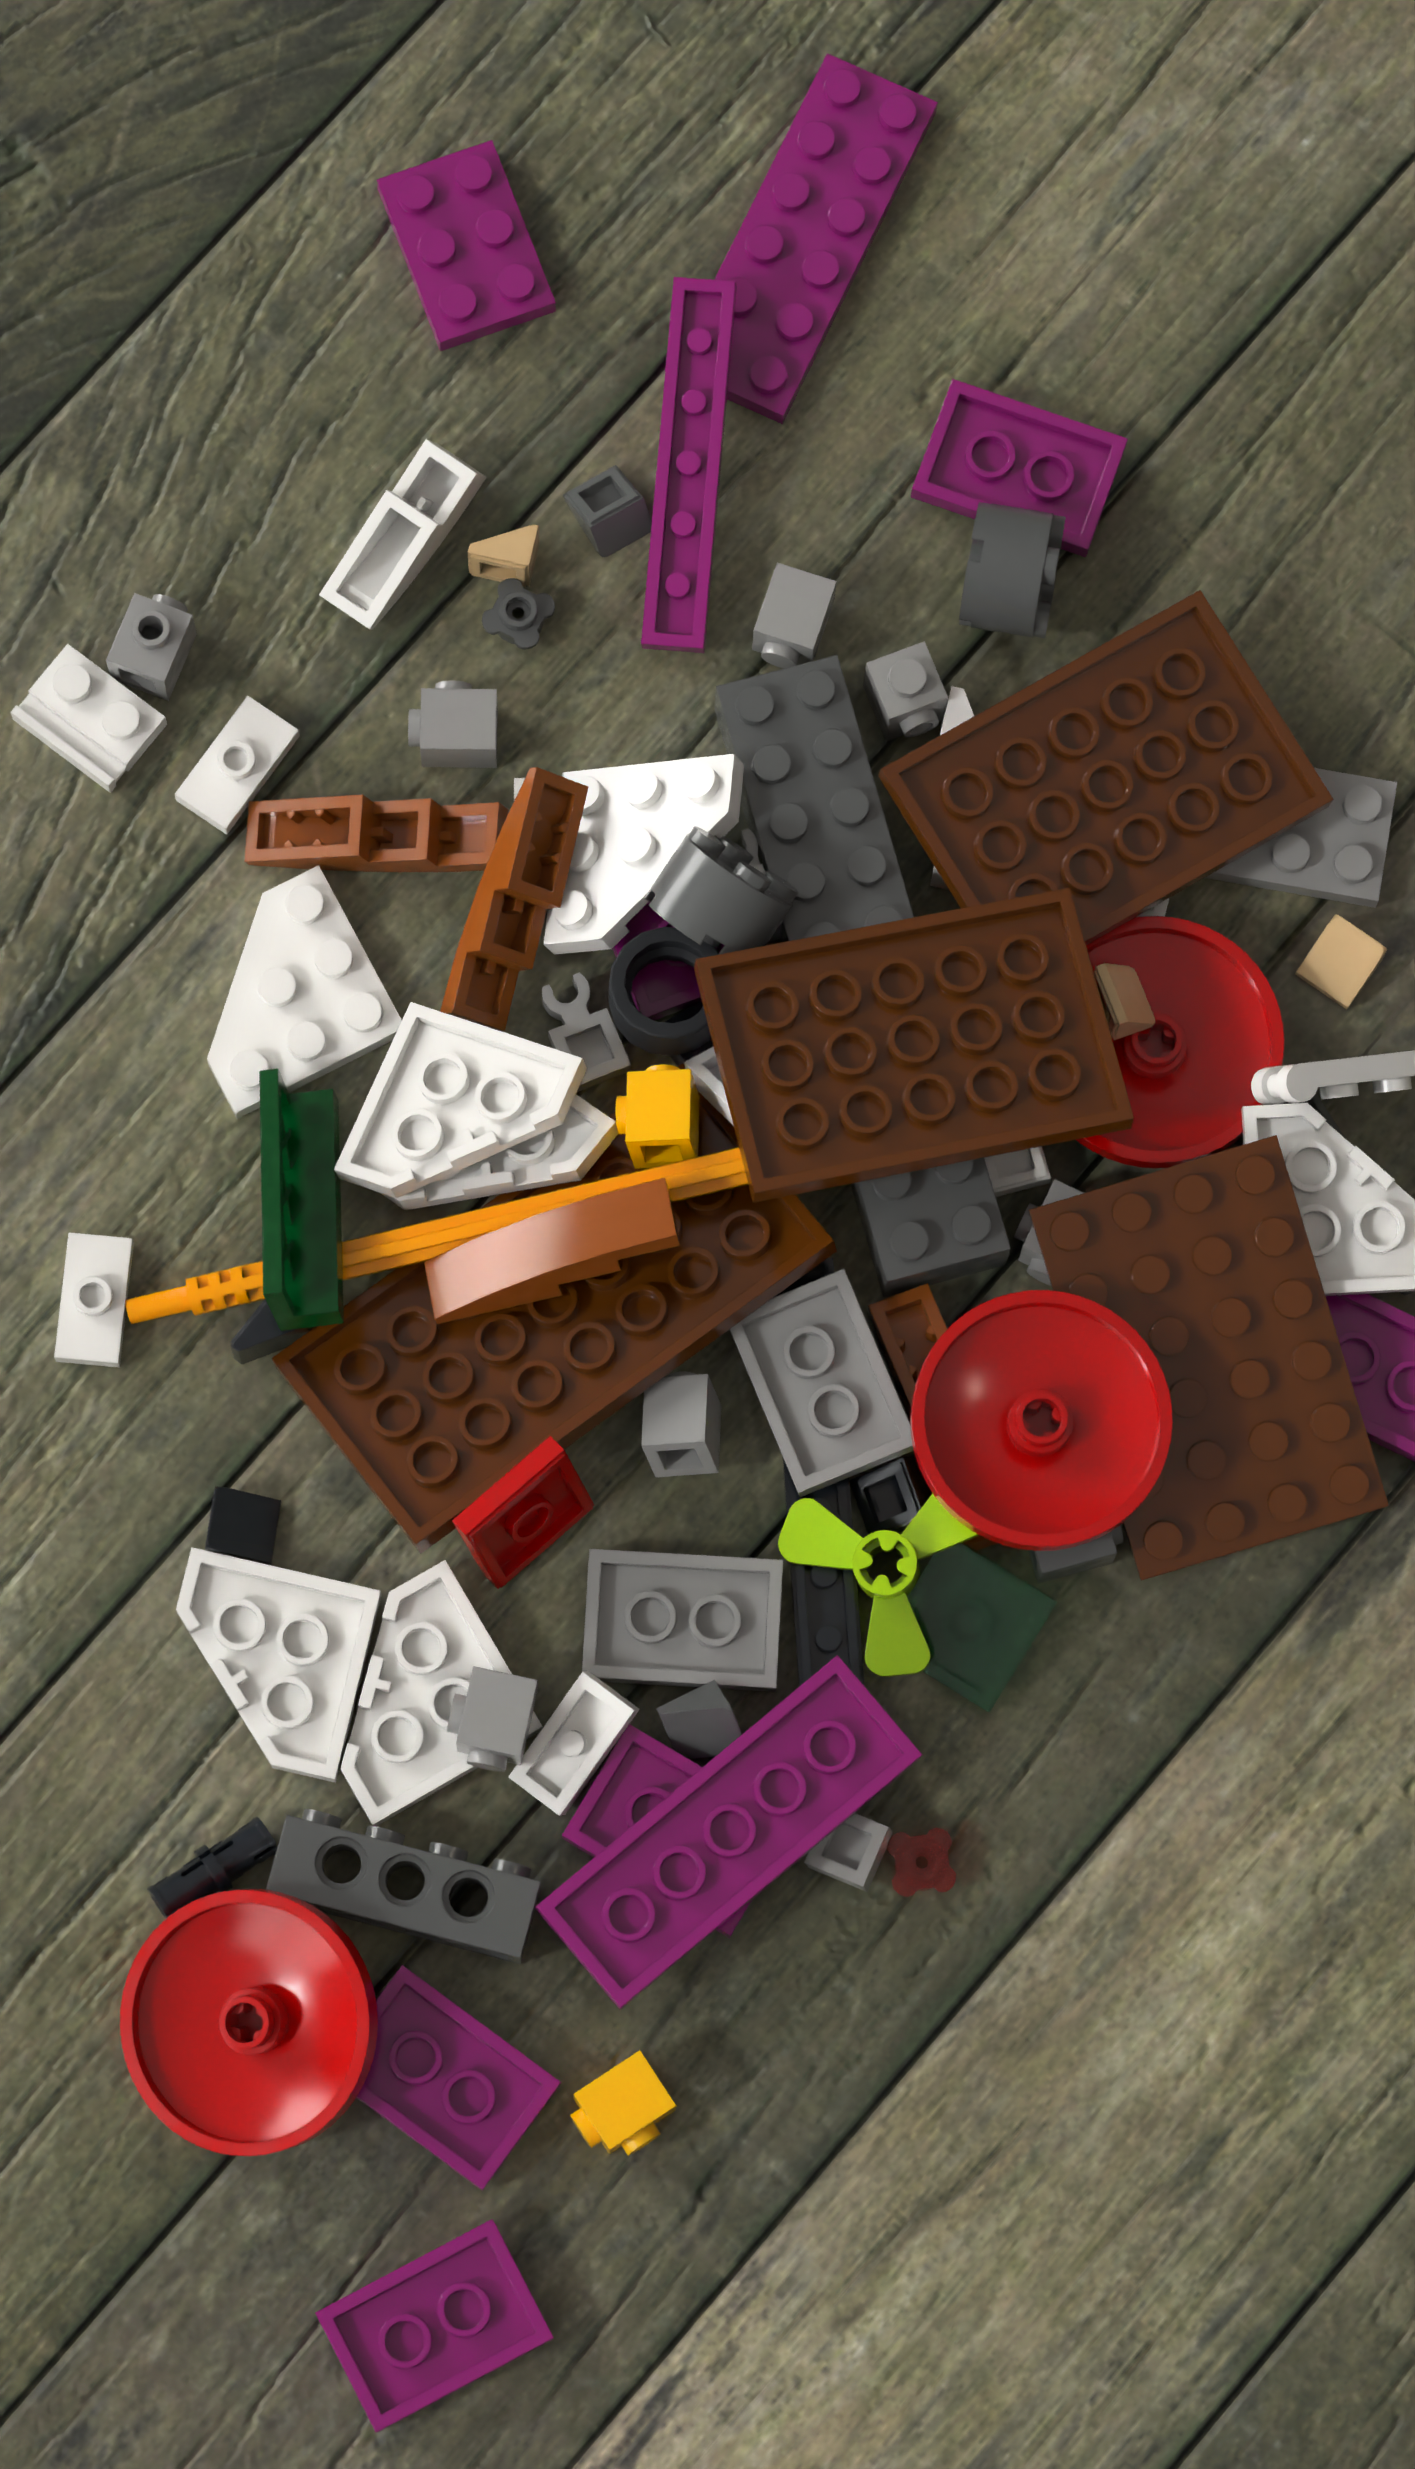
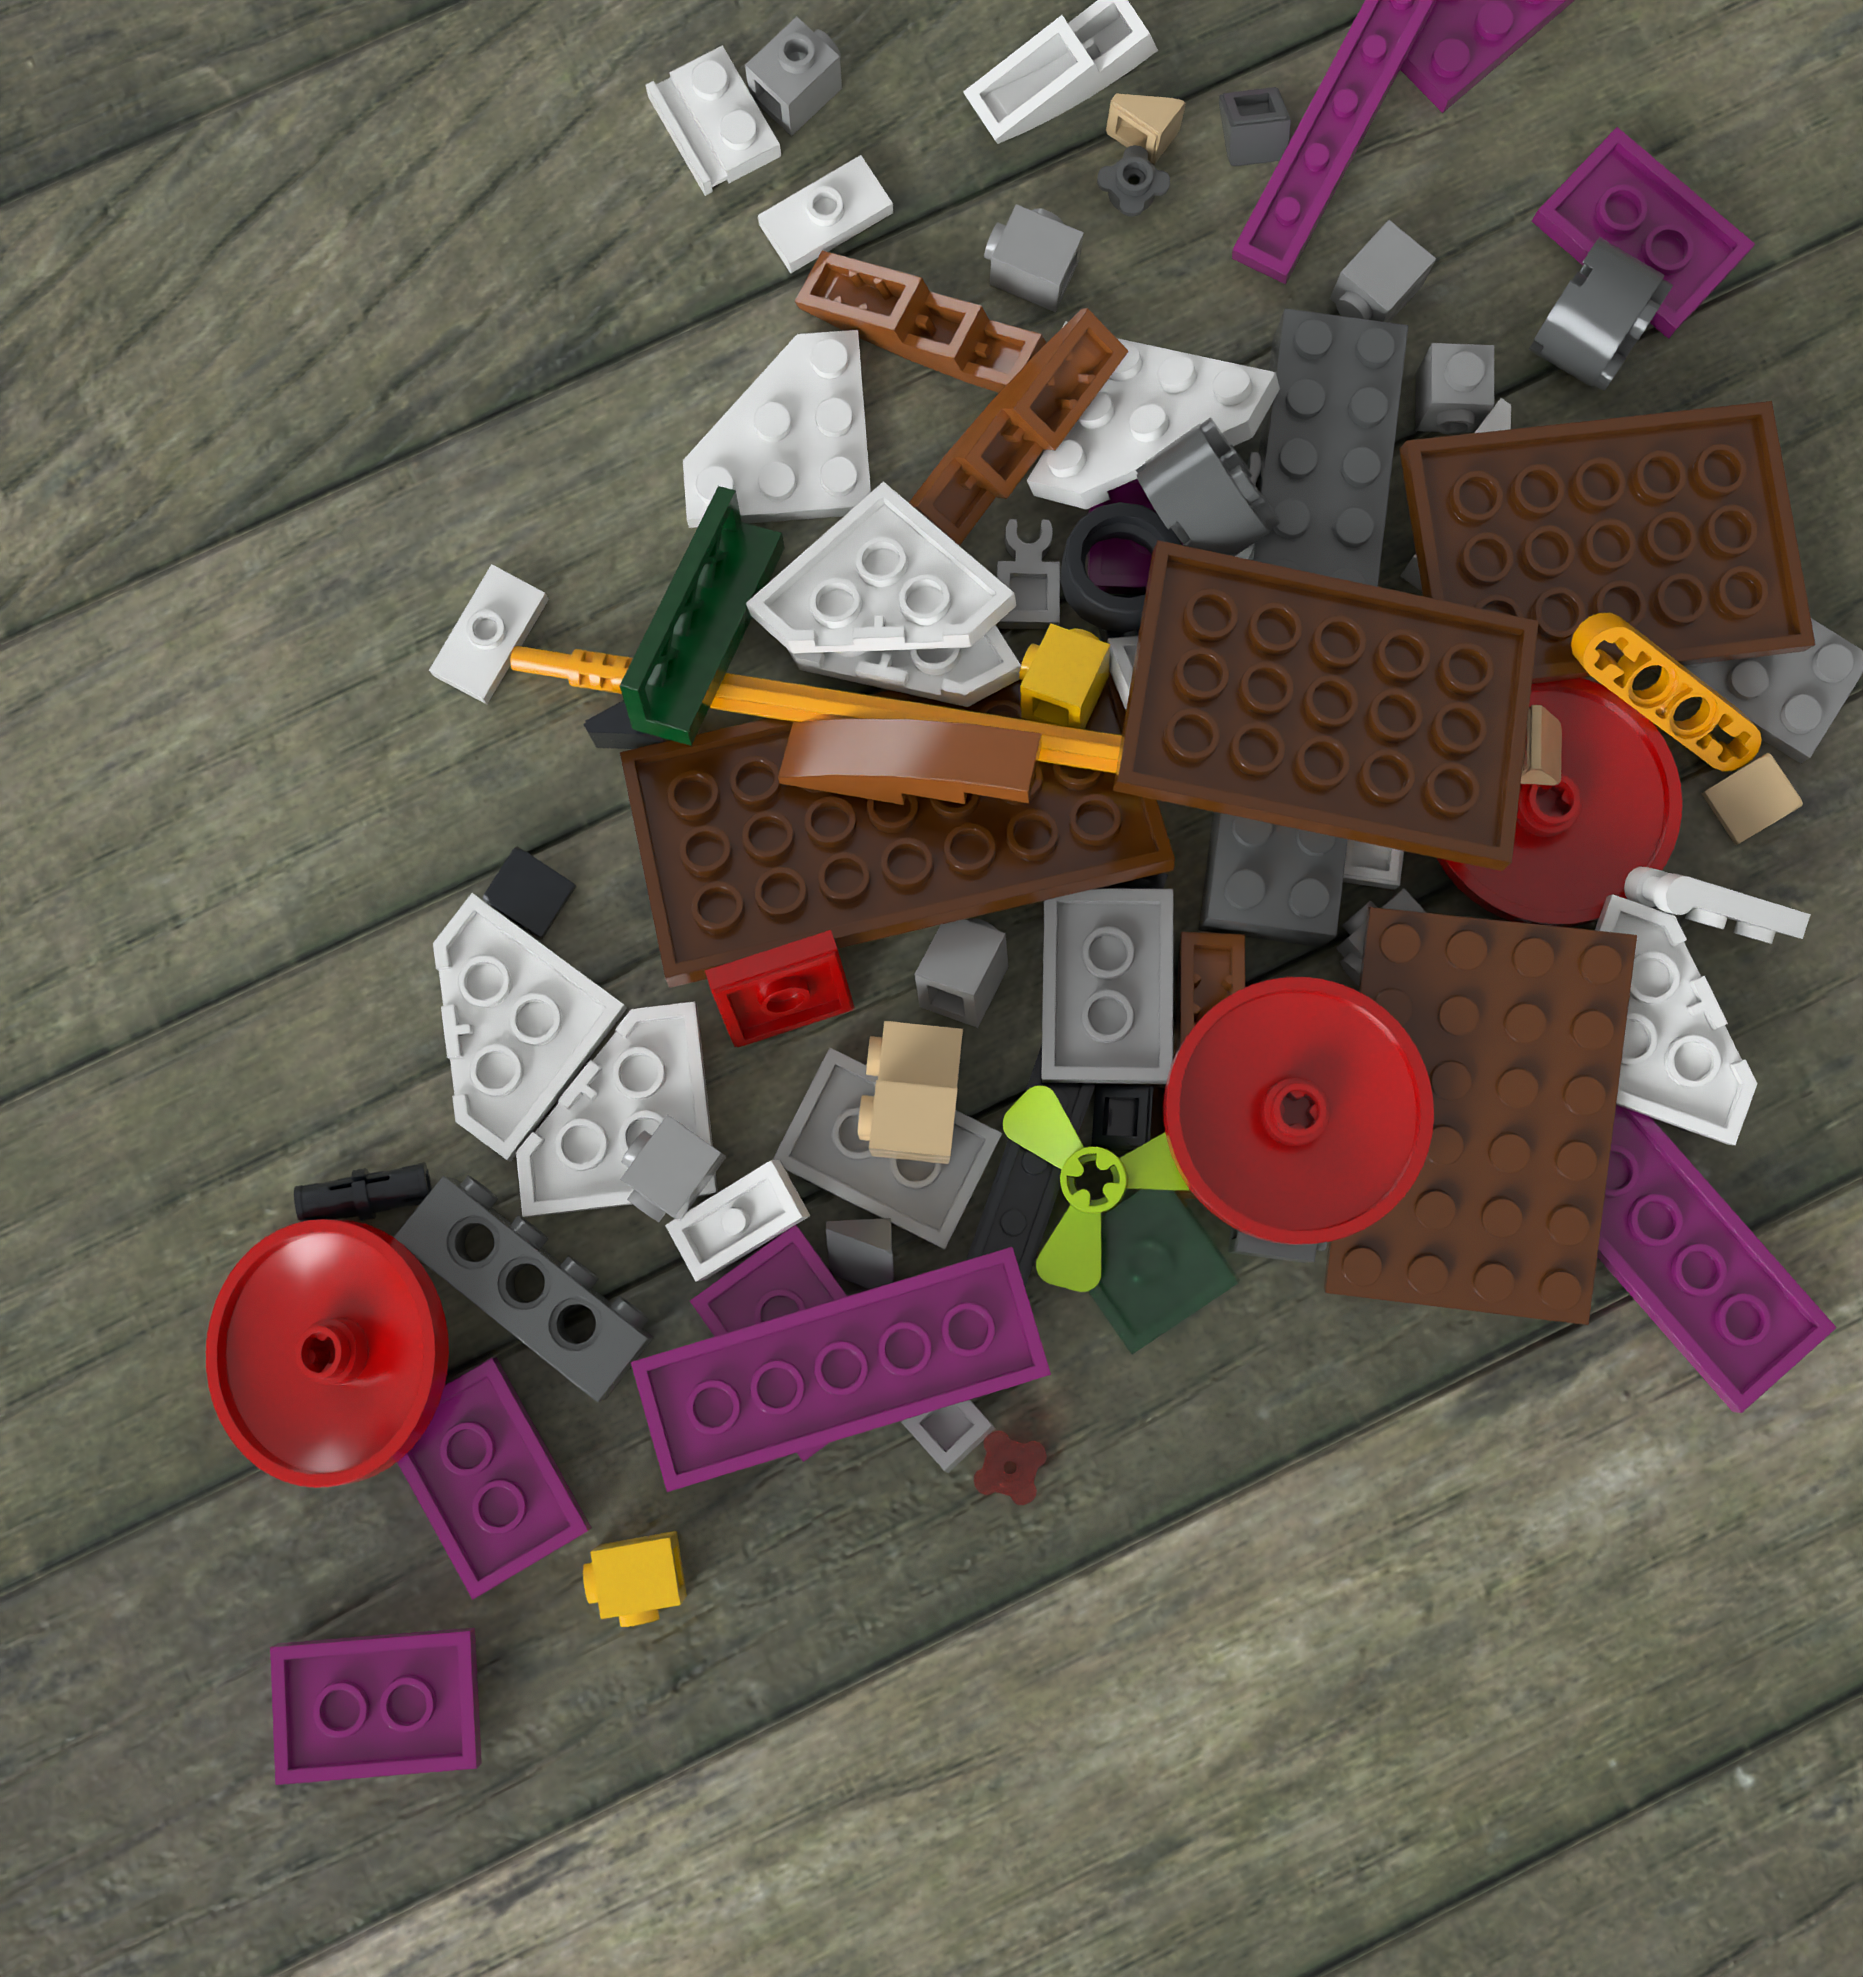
camera: 25 degrees right, 5 degrees up
none -> tan brick [858,1021,963,1164]
none -> light orange beam [1571,613,1762,771]

